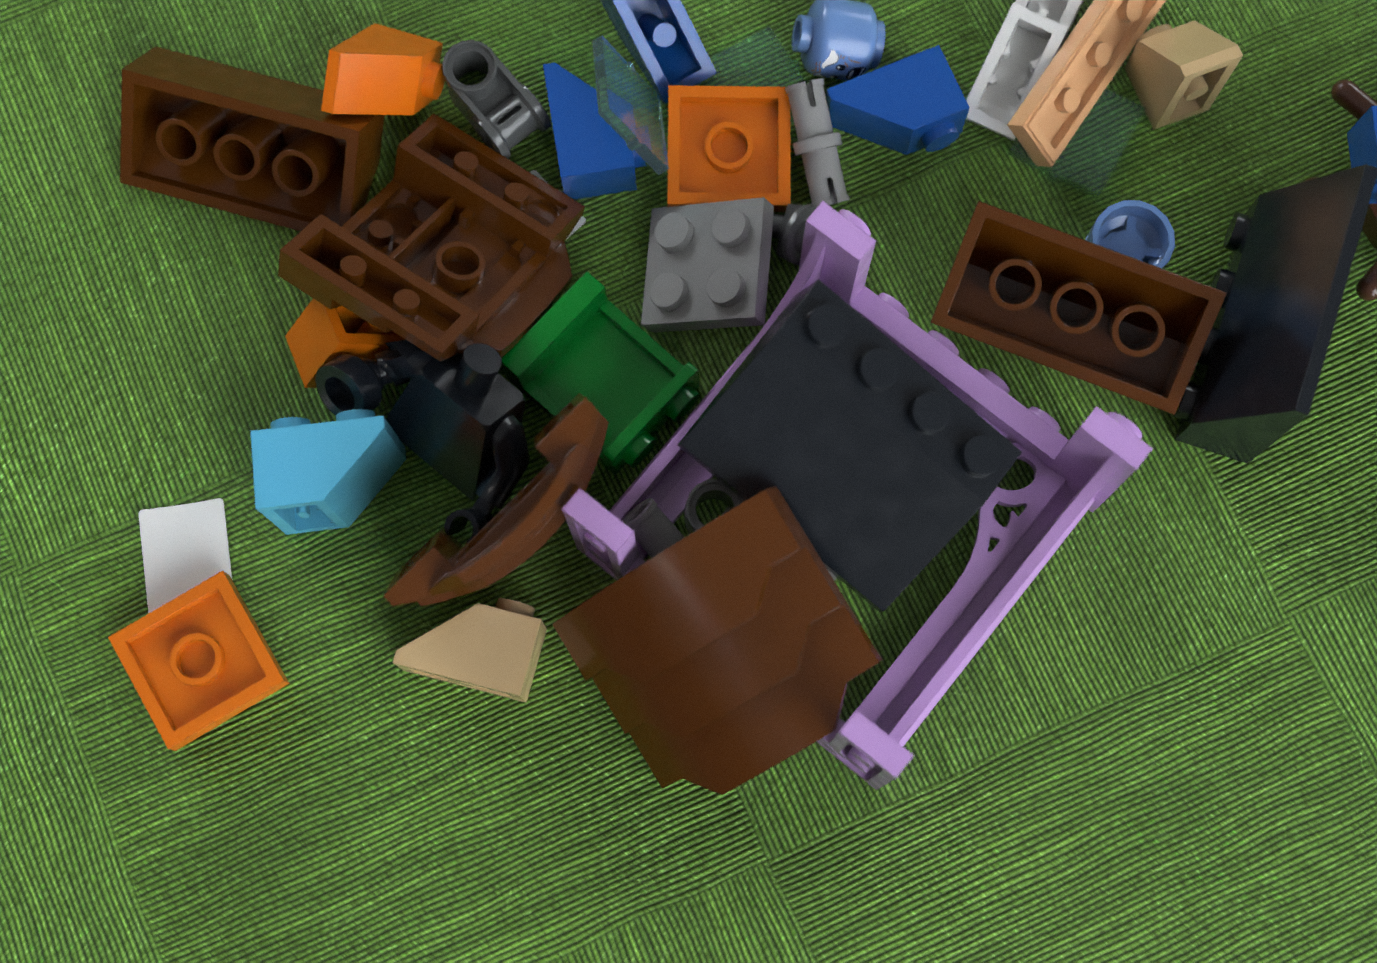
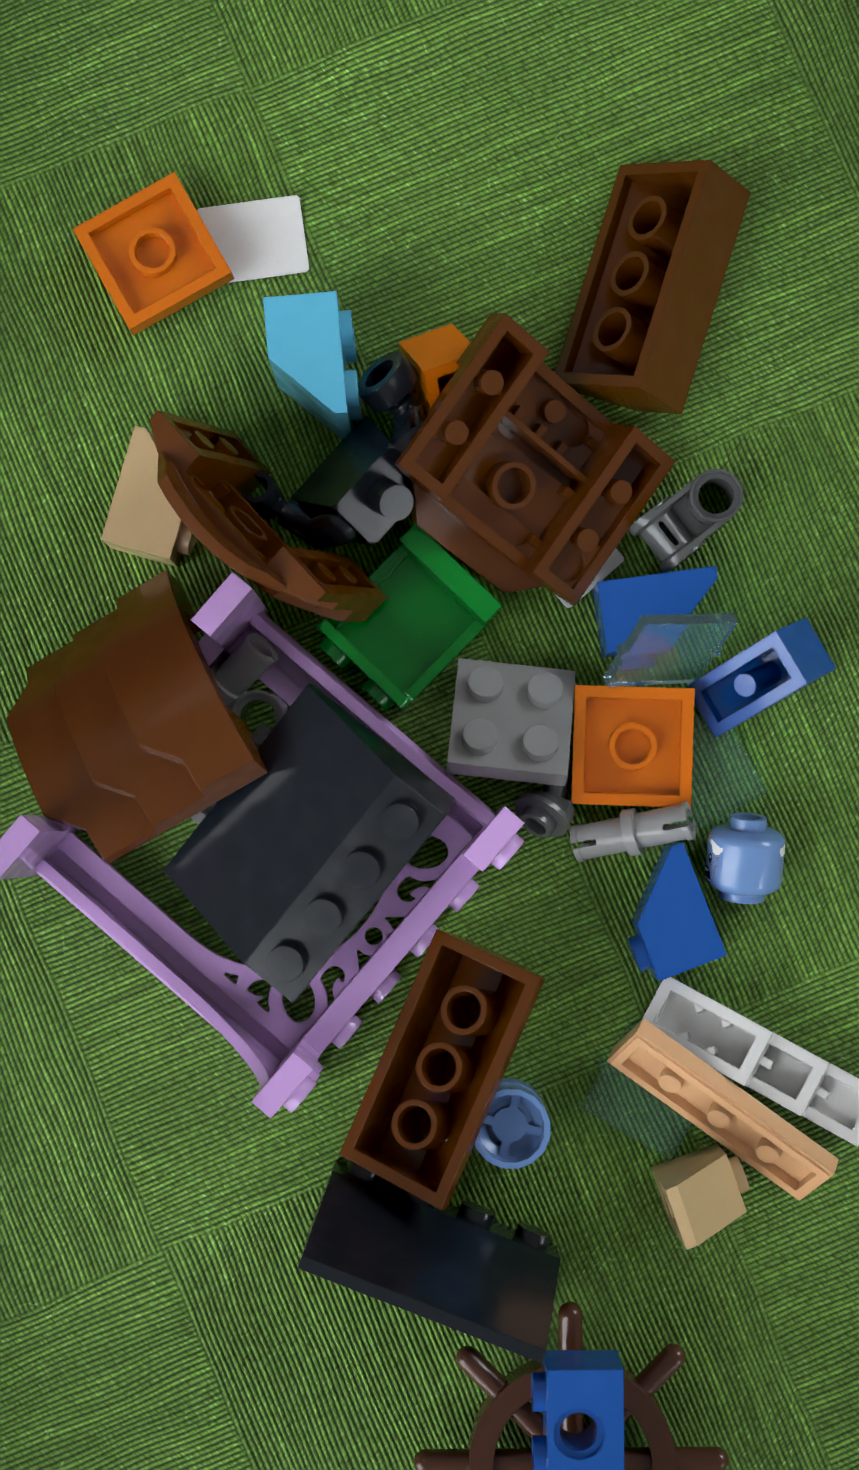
camera: 90 degrees right, 10 degrees up
orange slope [321,23,445,116] -> none

